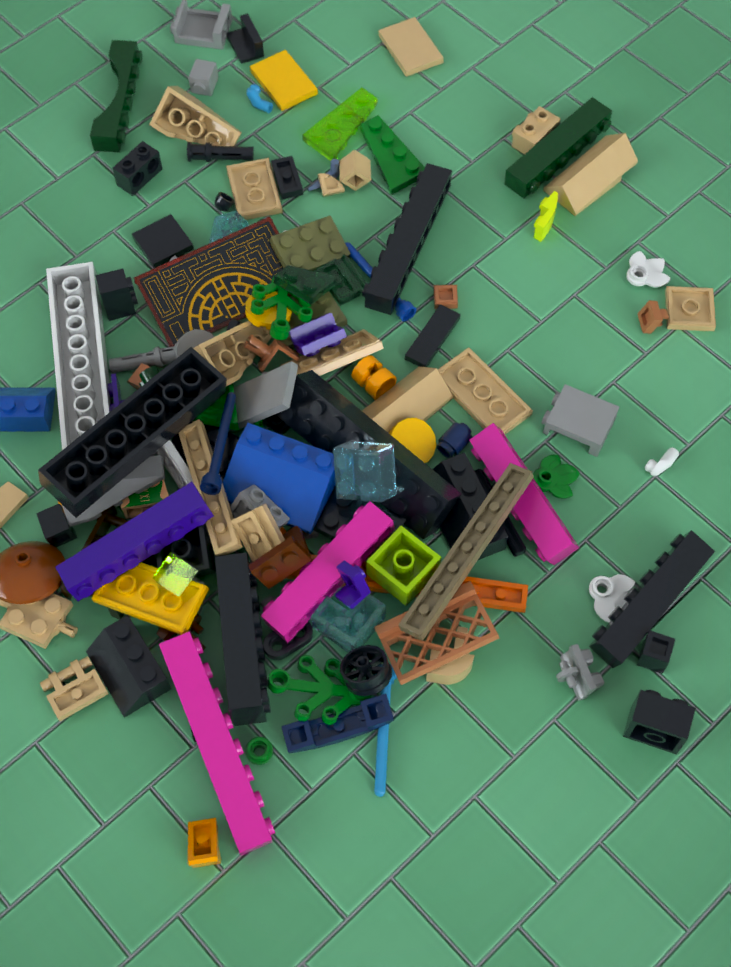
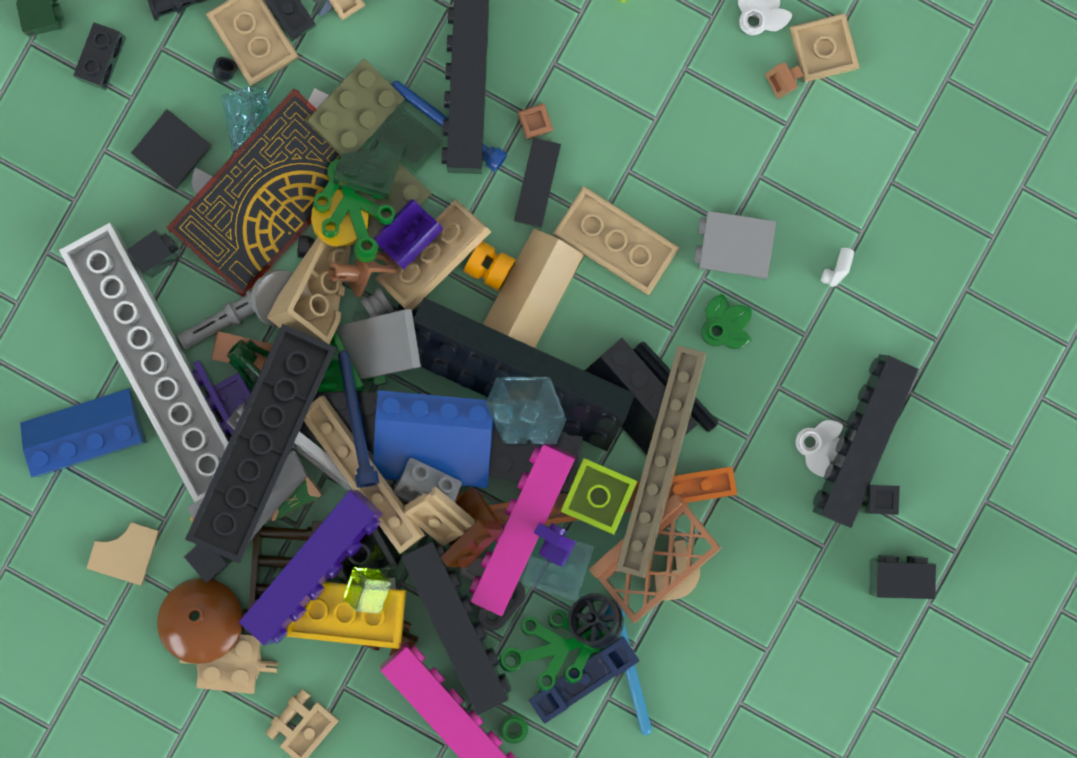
camera: 15 degrees left, 25 degrees up
black slope [86,615,171,718] -> none
yellow tile [389,418,436,463] -> none
dark blue brick [436,422,472,458] -> none
dark pink brick [469,423,579,565] -> none
light grey hips [556,644,604,701] -> none

